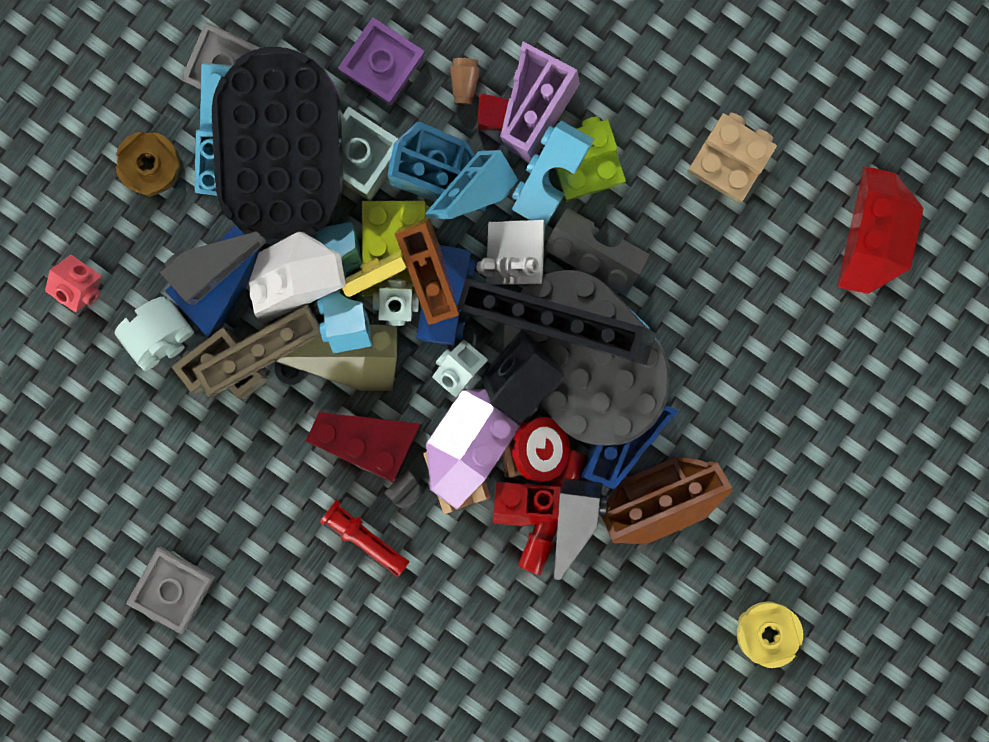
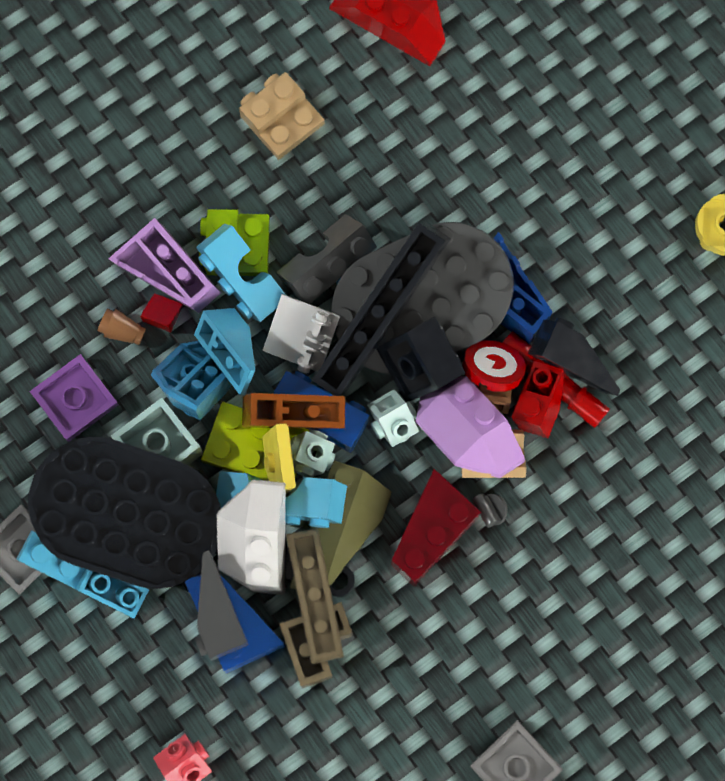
camera: 70 degrees left, 10 degrees down
pearl gold plate [115,132,182,197] -> none
light aqua brick [115,297,194,371] -> none
red pin [319,500,410,578] -> none
dark orange wedge [600,457,733,544] -> none

